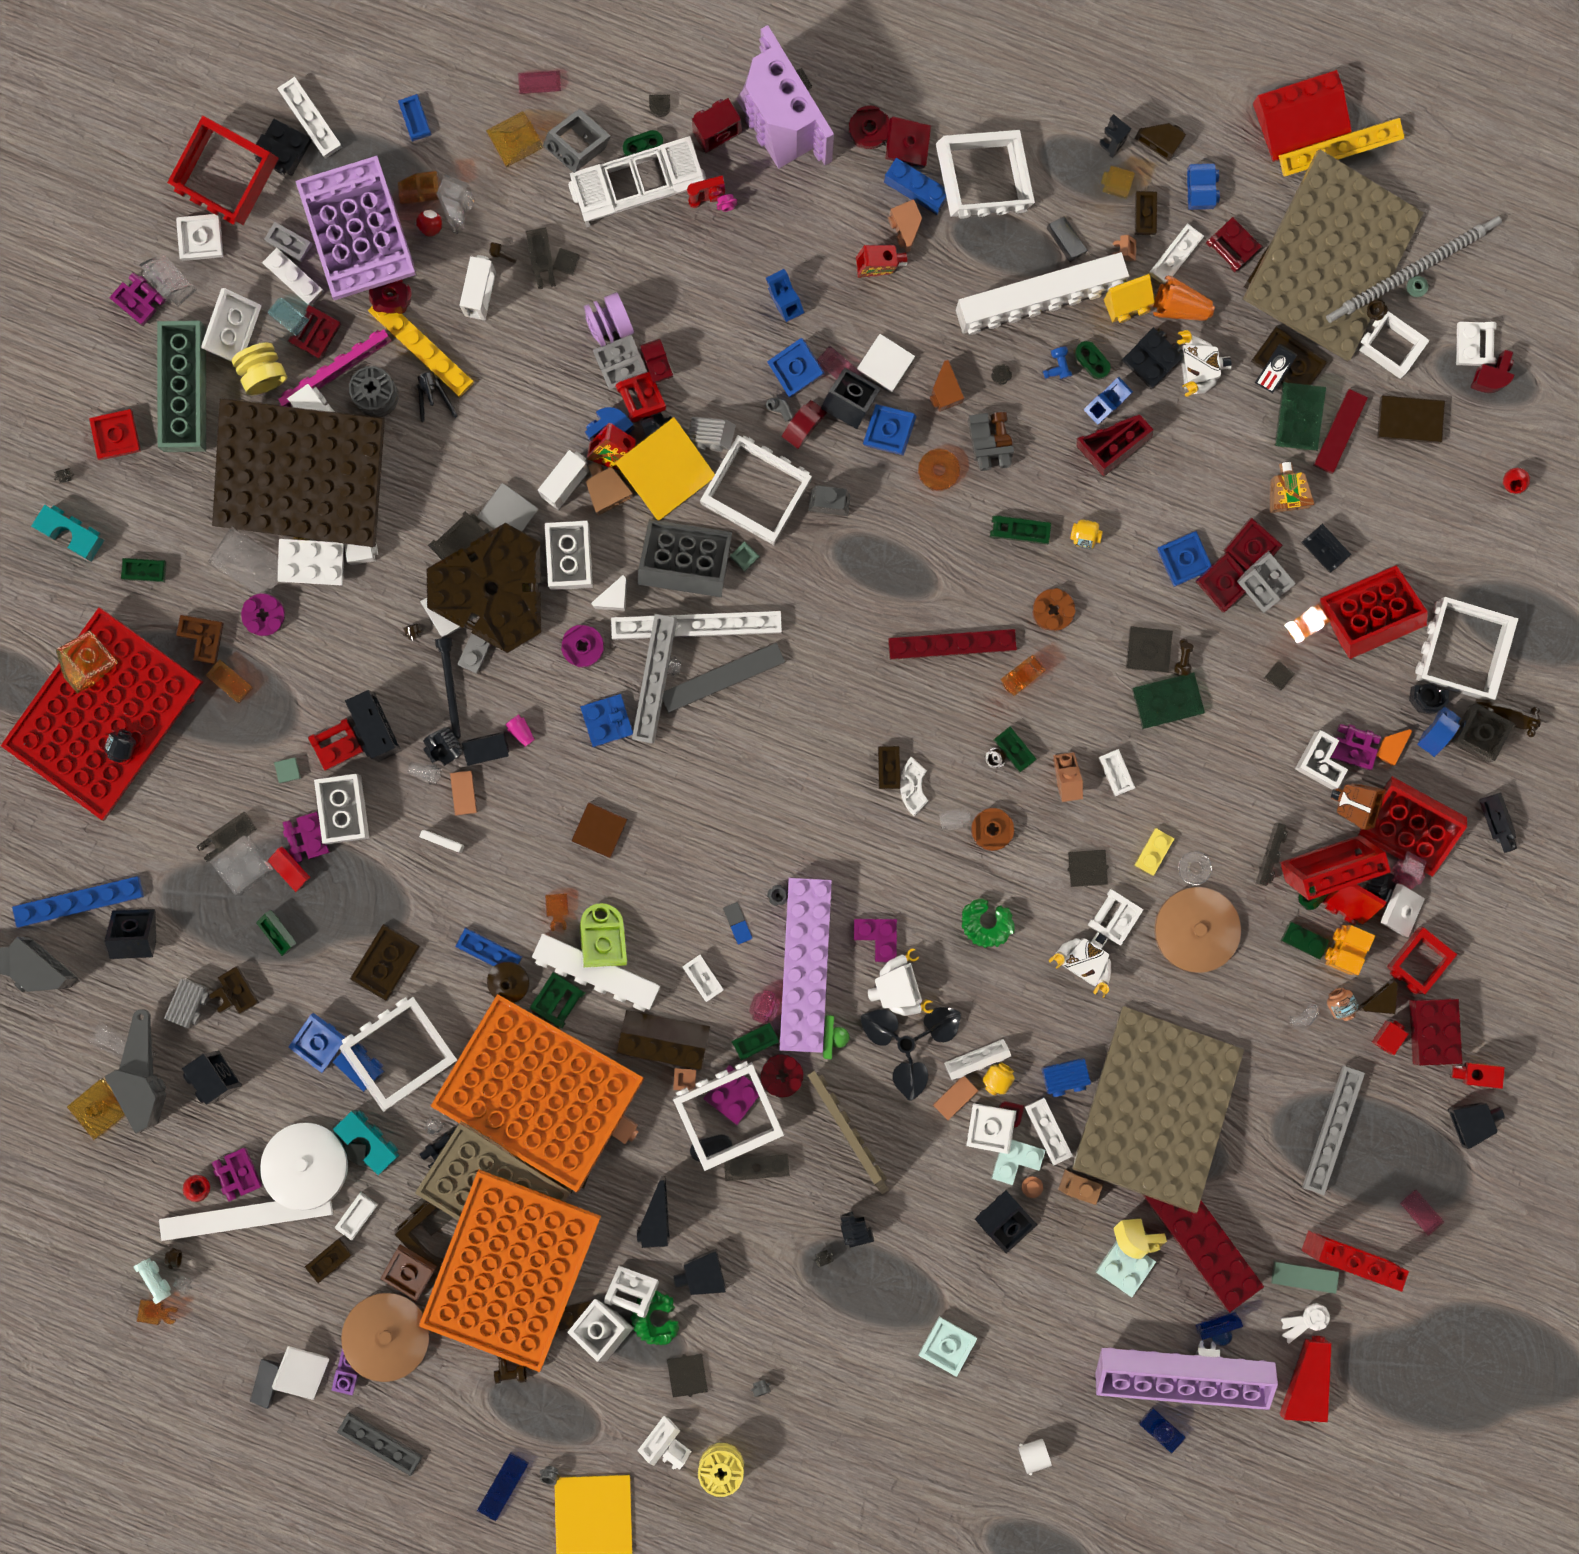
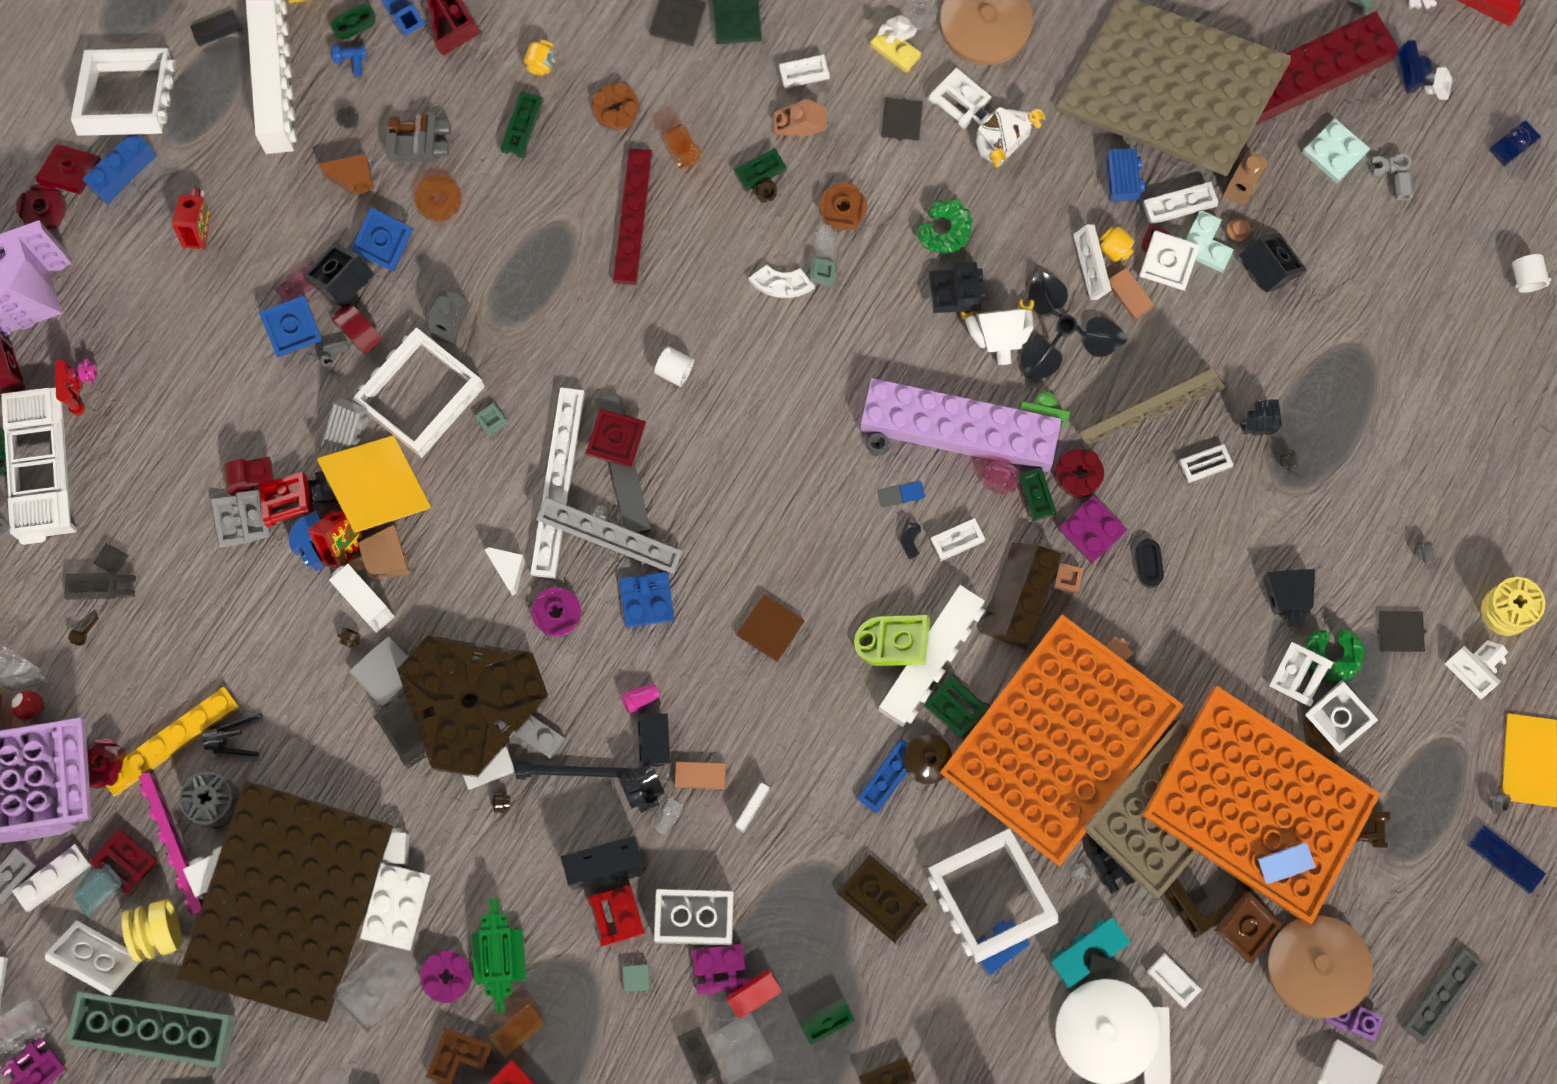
camera: 75 degrees left, 10 degrees down
hinge [288,1013,346,1073] -> none
dark brown plate [305,1238,353,1283] -> none
white window [459,255,496,321] -> none
white brick [545,521,593,590] -> none
clear orange plate [545,893,569,931] -> none
lavender wheel [584,292,634,347] -> none
black slope [637,1176,670,1248] -> none
dark grey slope [638,519,732,598] -> none
white window [673,1061,784,1171] -> none
clear smoke tile [724,1154,790,1181] -> none
blue brick [766,269,804,322] -> none
magenta plate [854,919,897,962] -> none
white tile [857,334,915,392] -> none
dark brown plate [878,746,900,789] -> none
nougat slope [888,199,922,253] -> none
light aqua plate [918,1316,977,1377] -> none
lavender brick [1095,1348,1278,1410] -> none
light yellow brick [1113,1219,1167,1259] -> none
none -> dark brown plate [337,627,361,648]
none -> green piece [472,898,527,1014]
none -> dark red plate [585,408,646,468]
none -> white piece [654,346,694,387]
none -> sand green tile [809,257,836,286]
none -> white plate [878,15,917,43]
none -> black arm [900,522,921,559]
none -> black plate [929,262,986,313]
none -> white tile [1178,443,1233,484]
none -> light blue slope [1258,842,1315,884]
none -> light grey bar [1372,154,1413,201]

